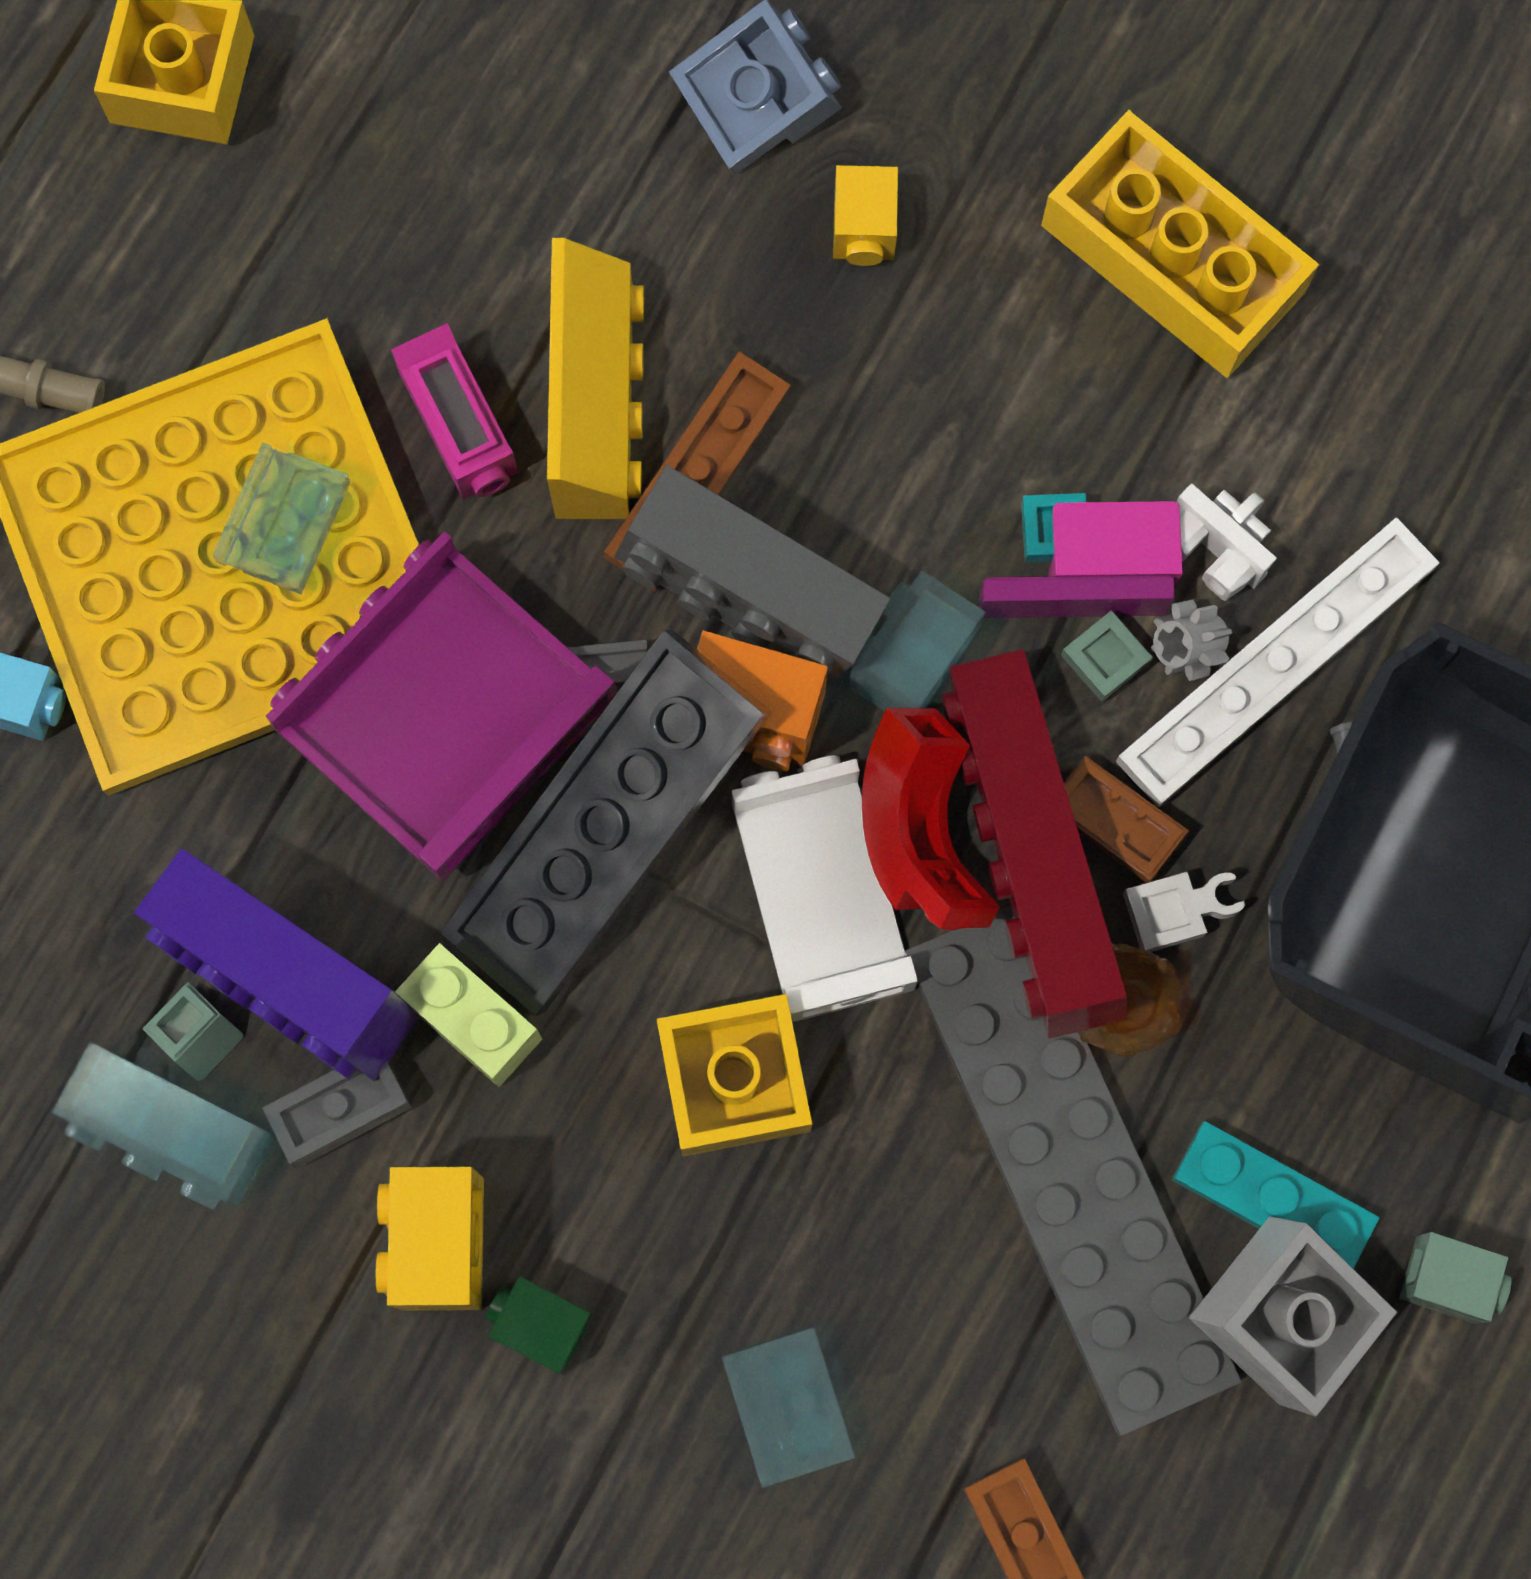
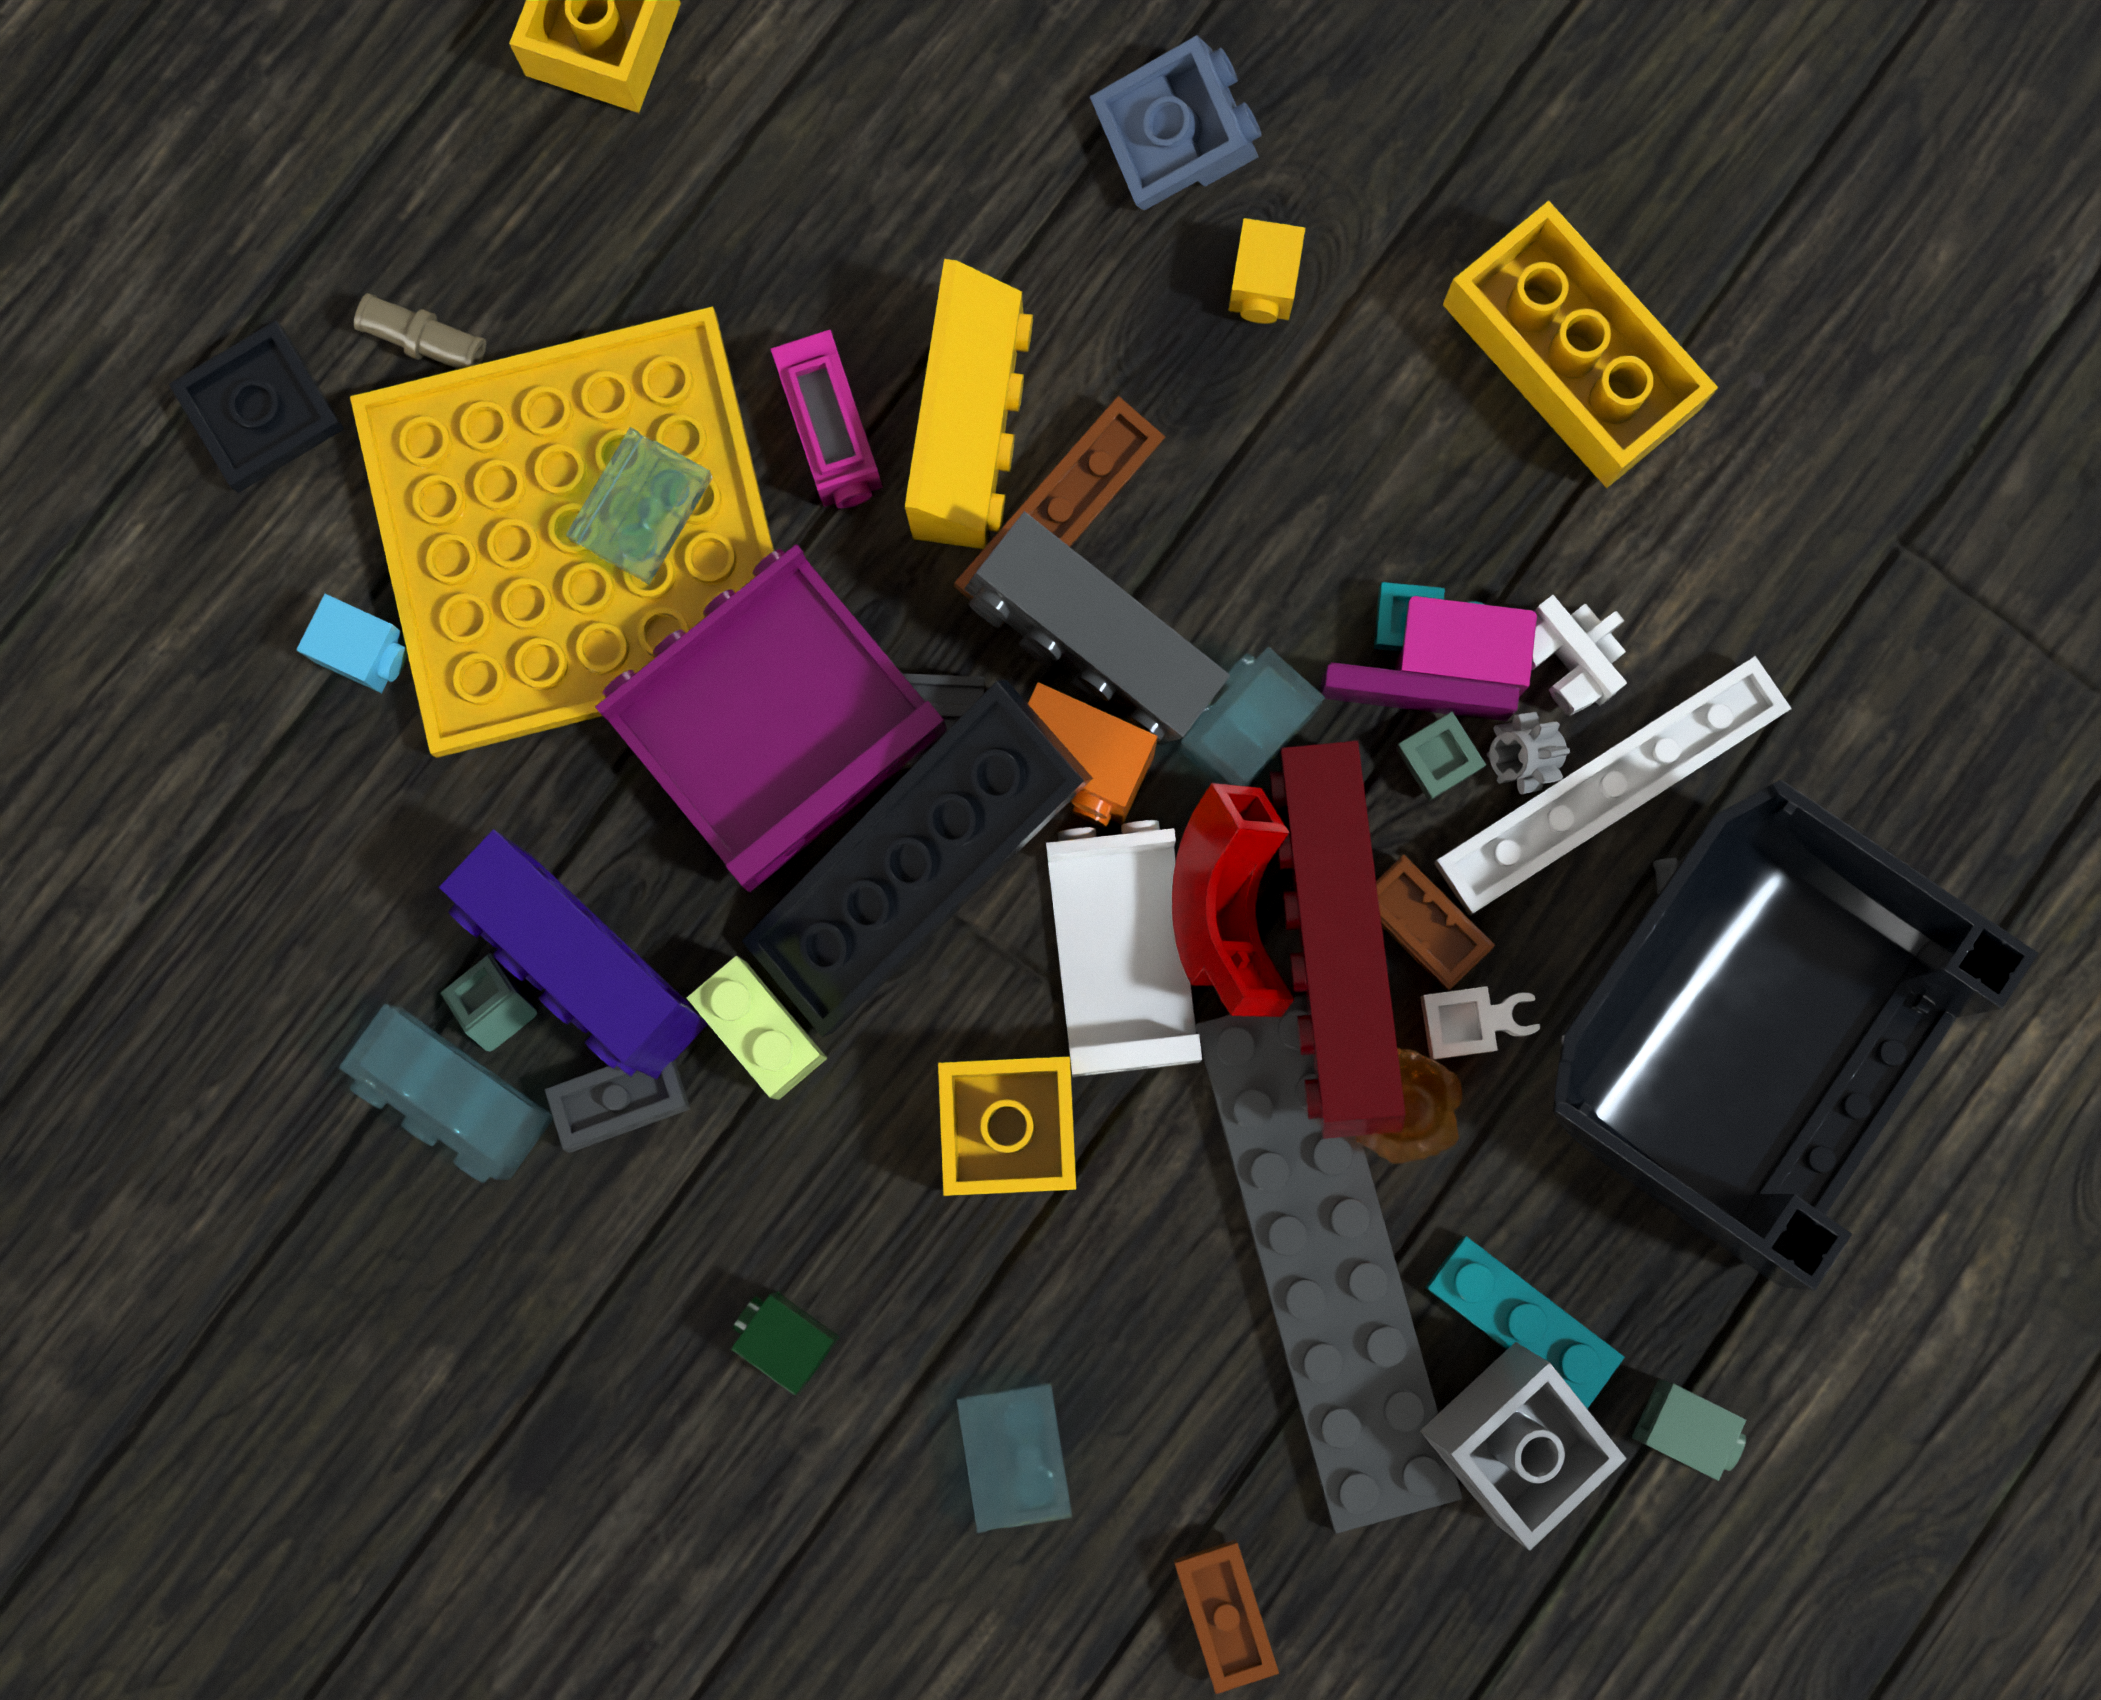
camera: 15 degrees right, 5 degrees up
yellow brick [376,1167,484,1311] -> none

